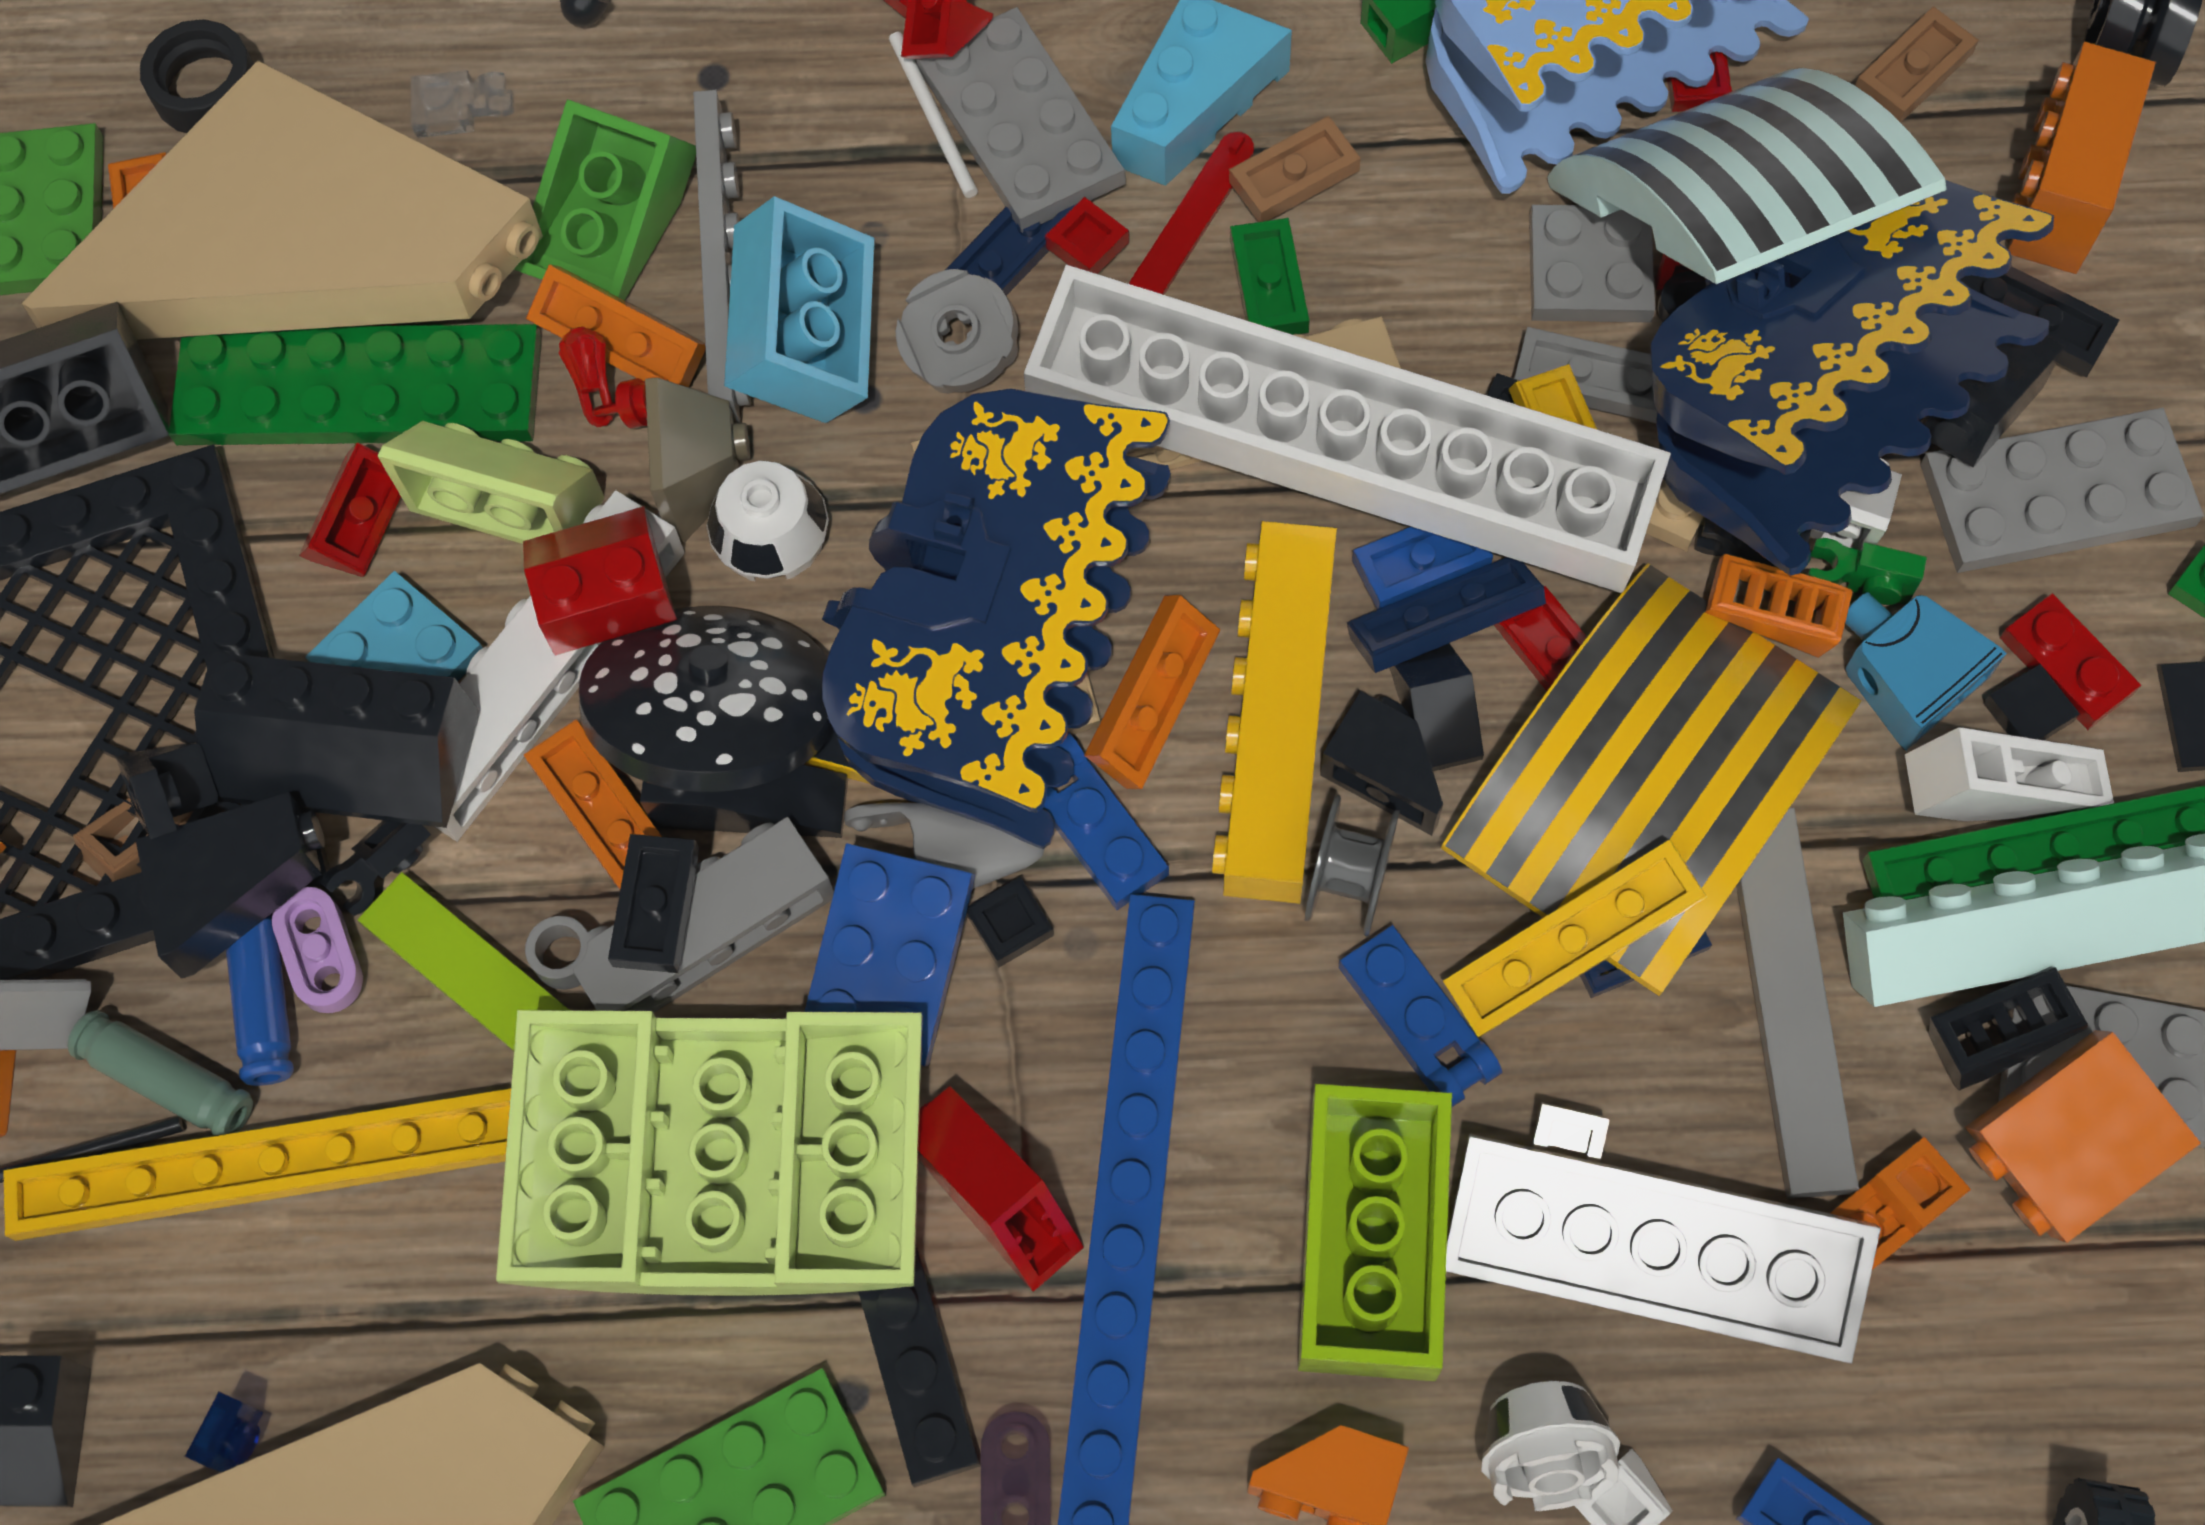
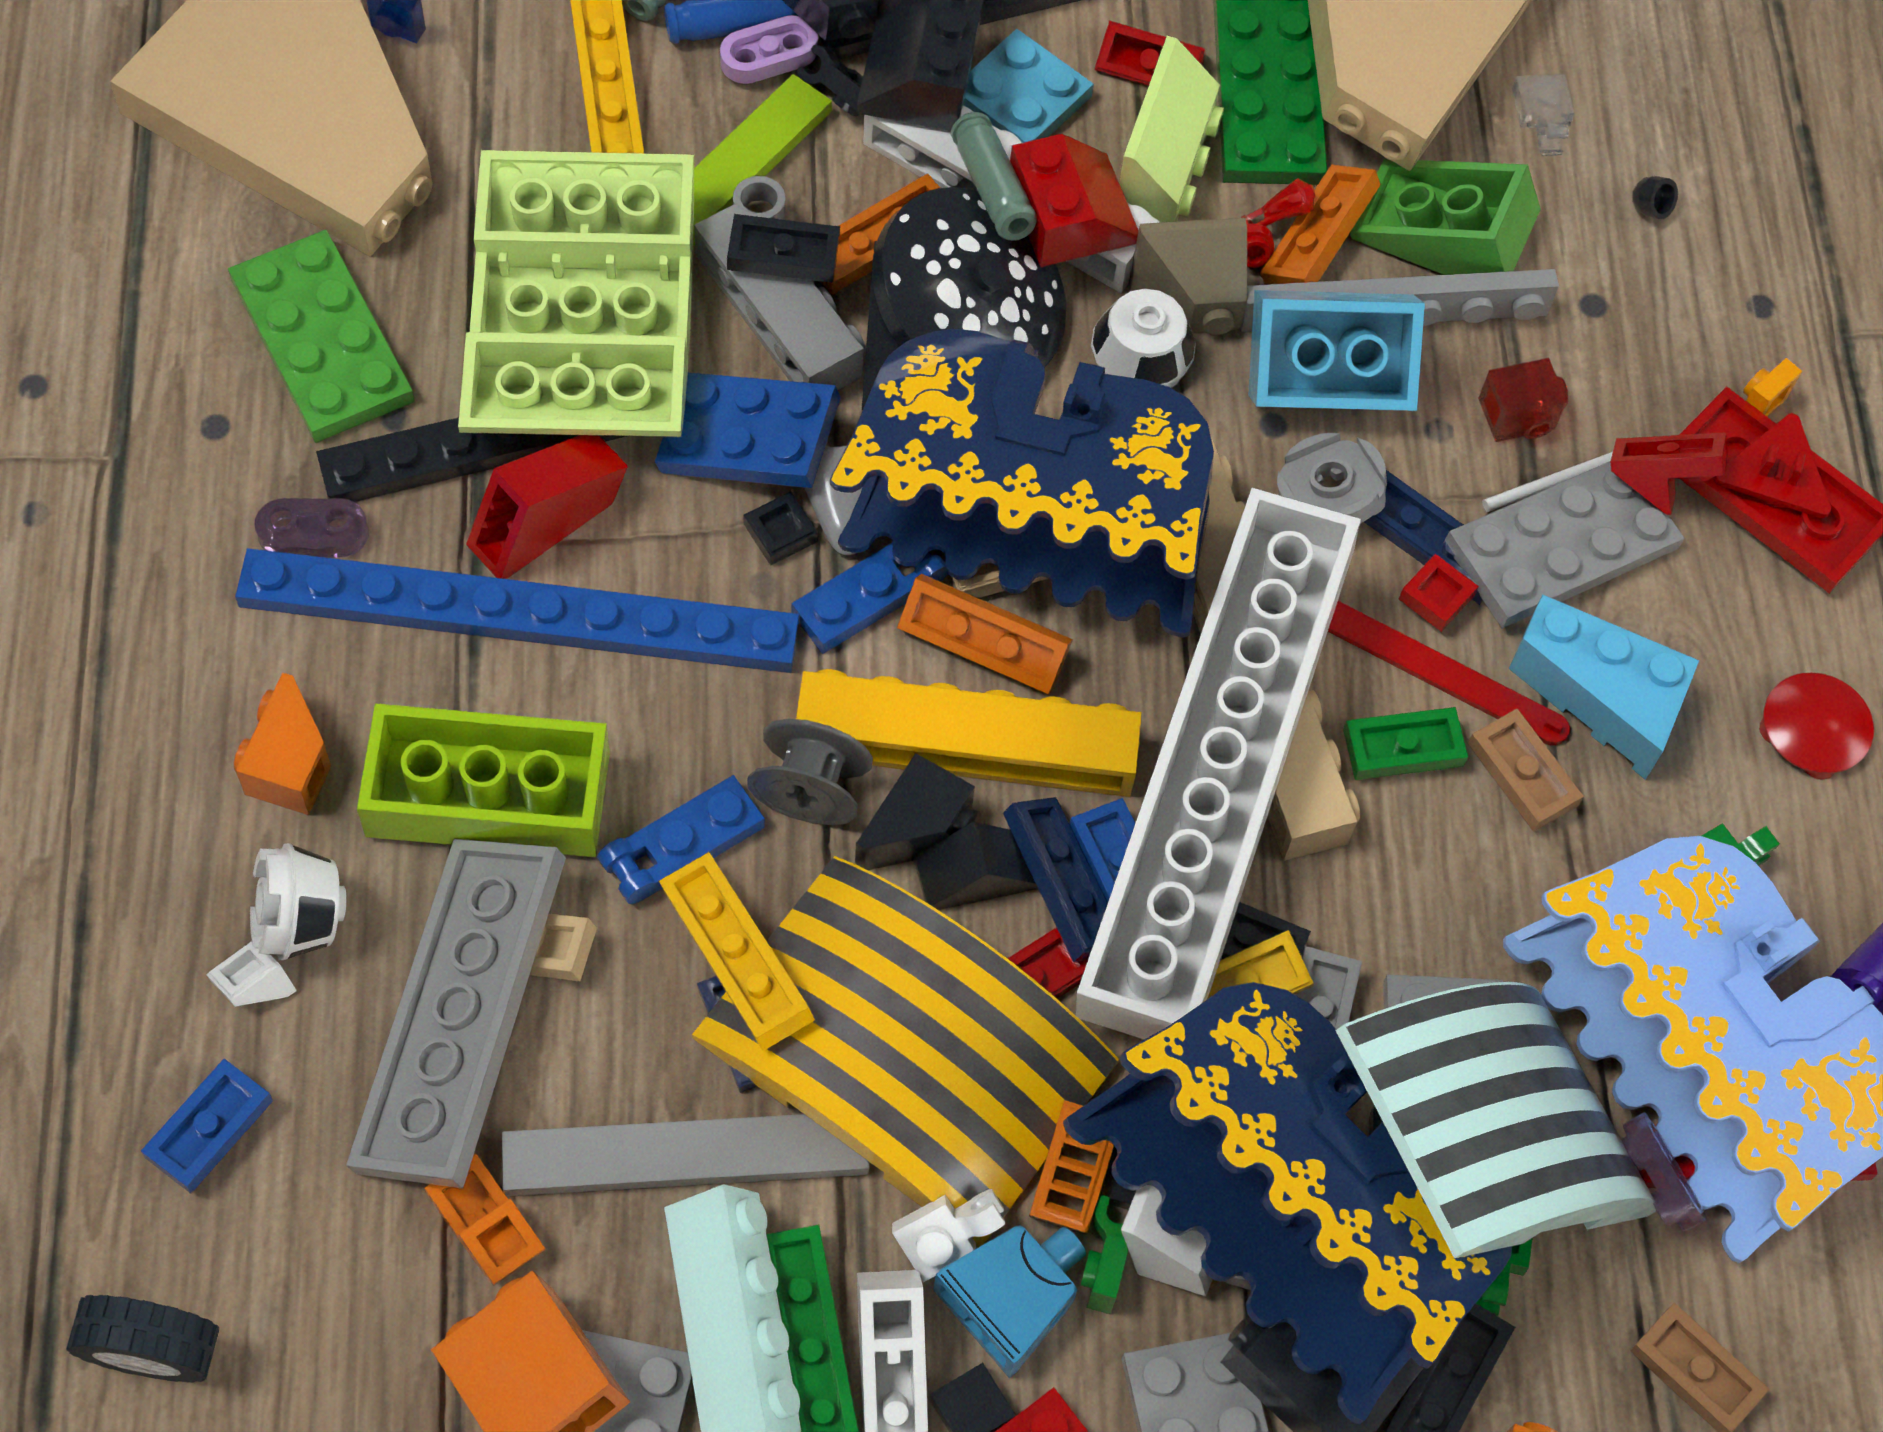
camera: 80 degrees right, 5 degrees down
black slope [1929,967,2088,1091] -> none
none -> white plate [892,1189,1005,1282]
none -> sand green axle [951,112,1037,240]
none -> clear red brick [1478,358,1568,442]
none -> clear purple plate [1621,1112,1707,1232]

